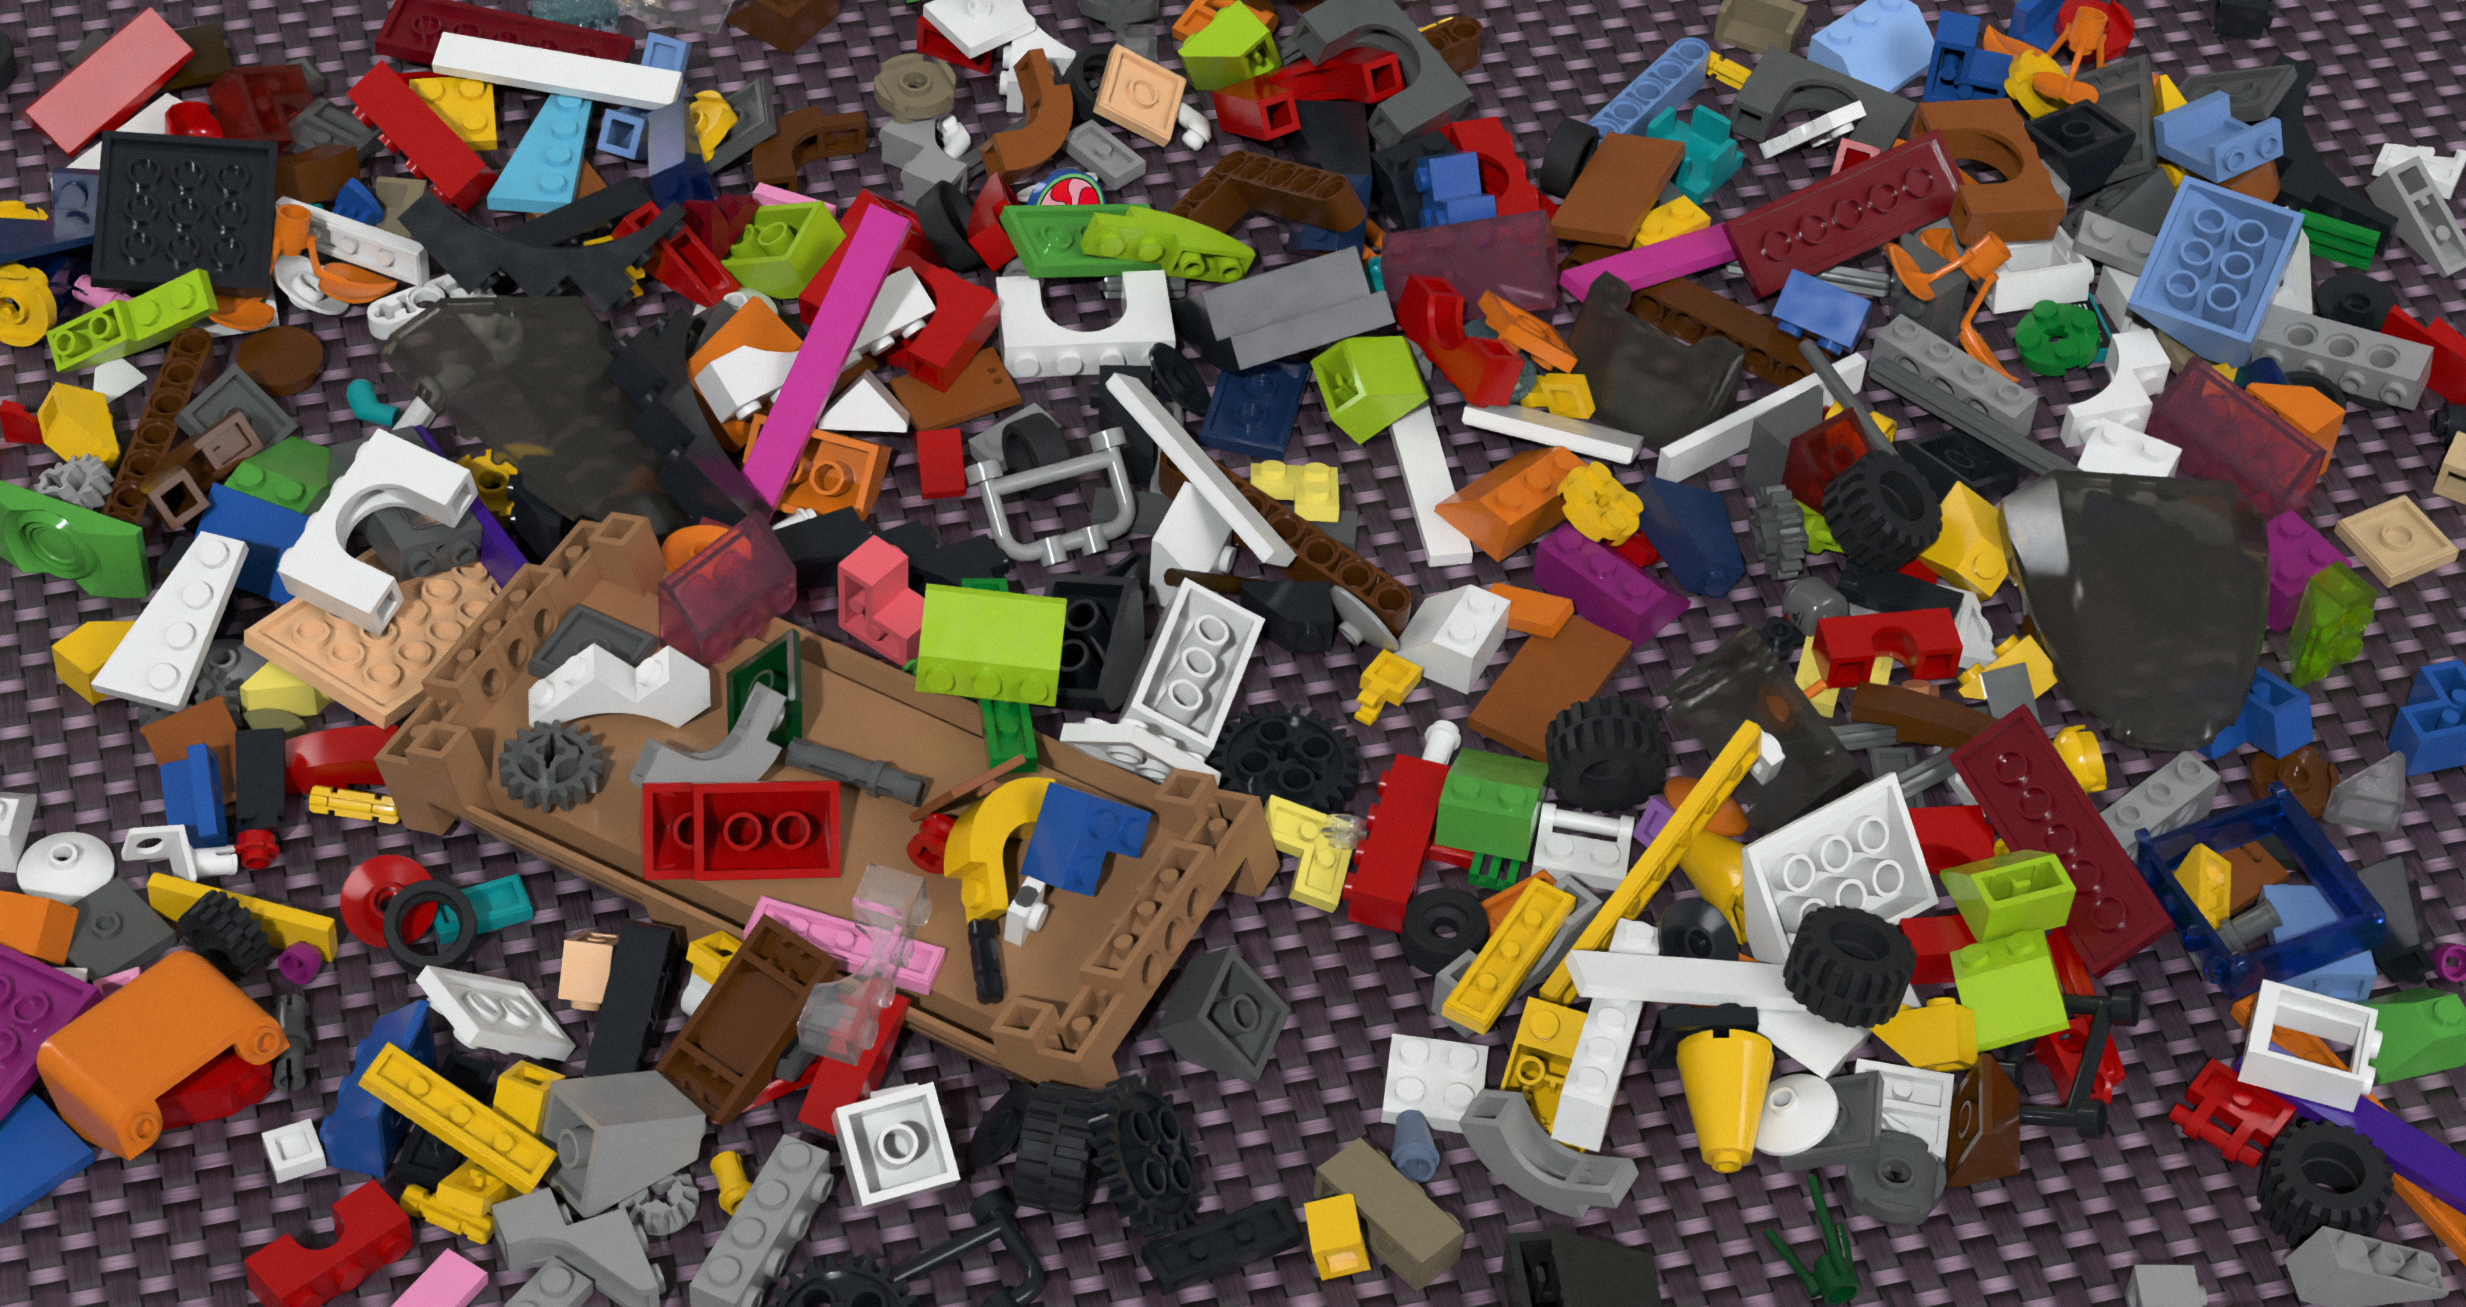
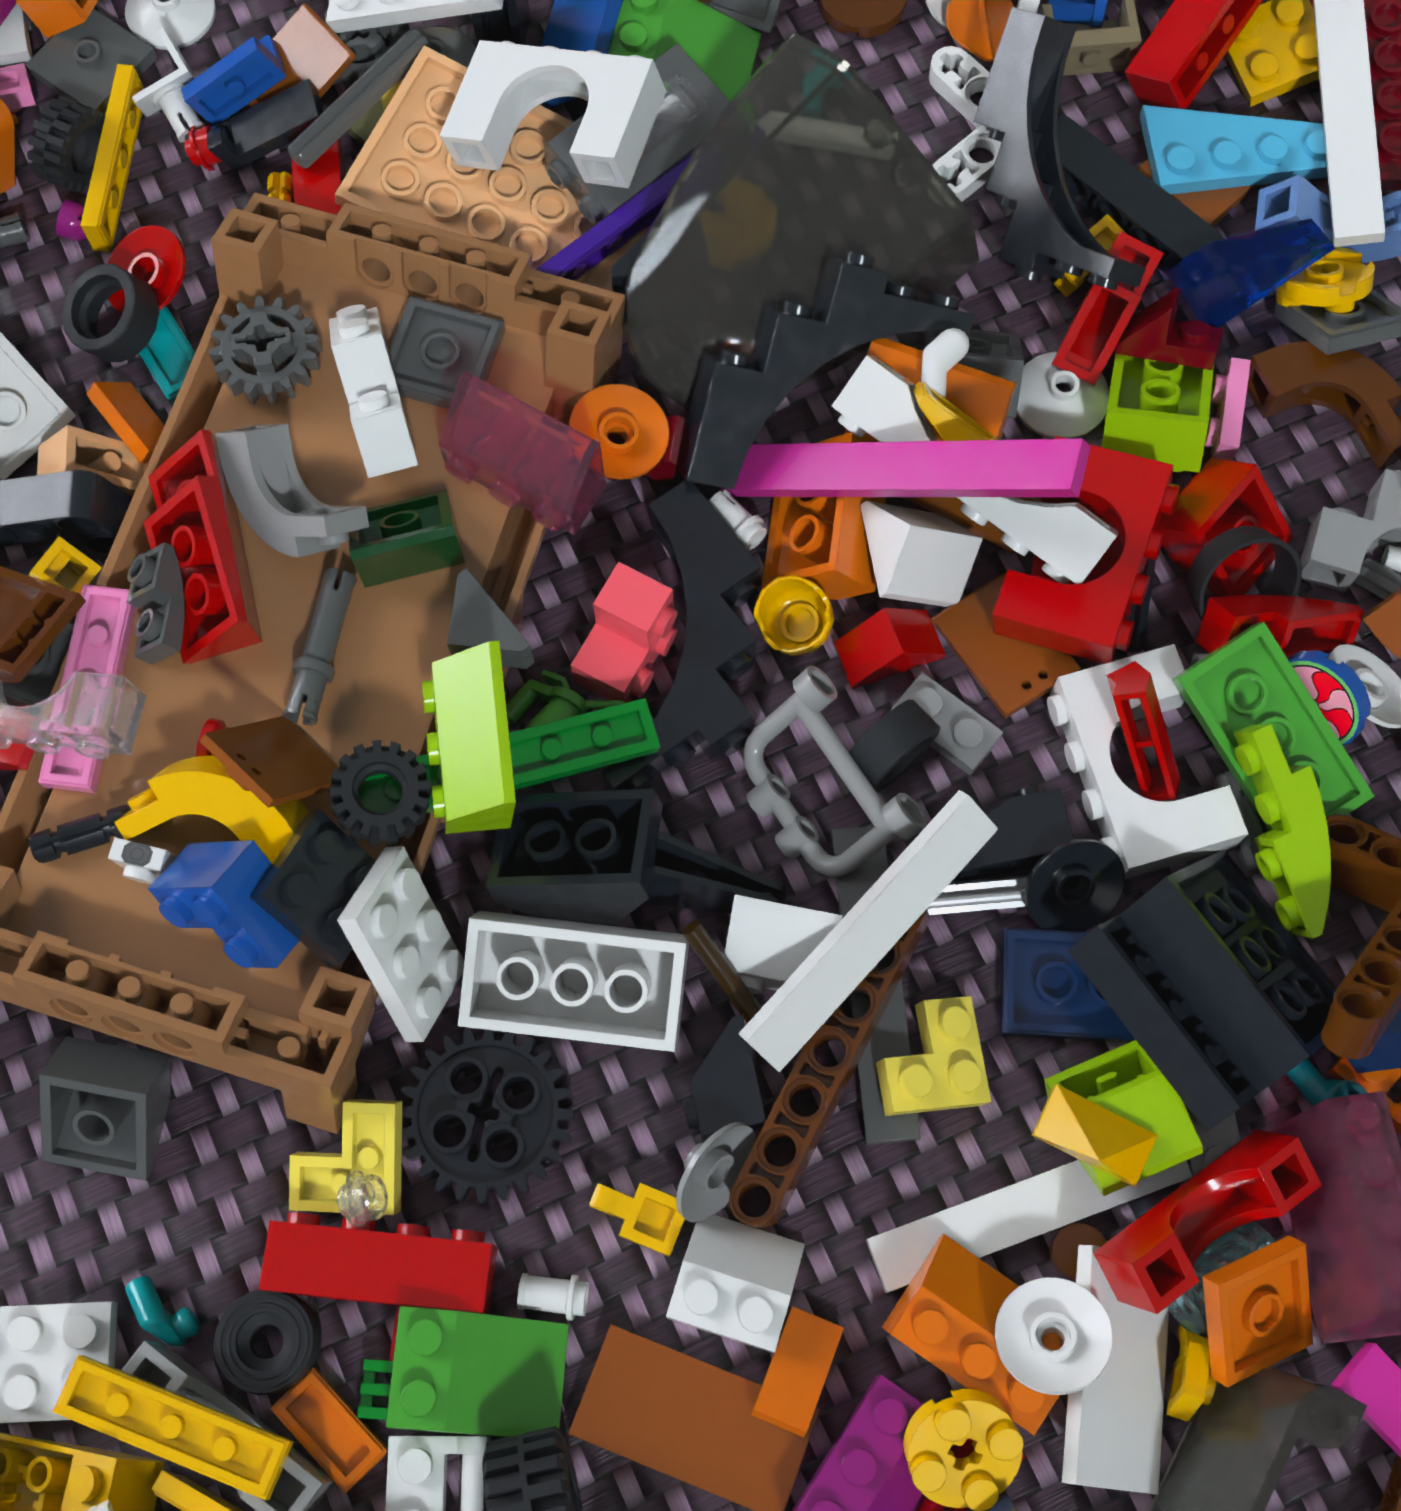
camera: 85 degrees right, 25 degrees up
none -> orange tile [86,382,165,463]
none -> teal arm [125,1276,201,1347]
none -> dark grey slope [126,542,185,665]
none -> black plate [250,809,376,967]
none -> dark grey axle [287,28,430,169]
none -> black tyre [330,740,430,846]
none -> dark grey slope [447,568,535,669]
none -> yellow hair [754,575,834,656]
none -> yellow slope [913,381,998,441]
none -> white arm [921,328,969,398]
none -> white dish [995,1277,1113,1395]
none -> yellow slope [1032,1084,1158,1187]
none -> reddish brown tile [1050,1223,1106,1281]
none -> red piece [1106,661,1181,801]

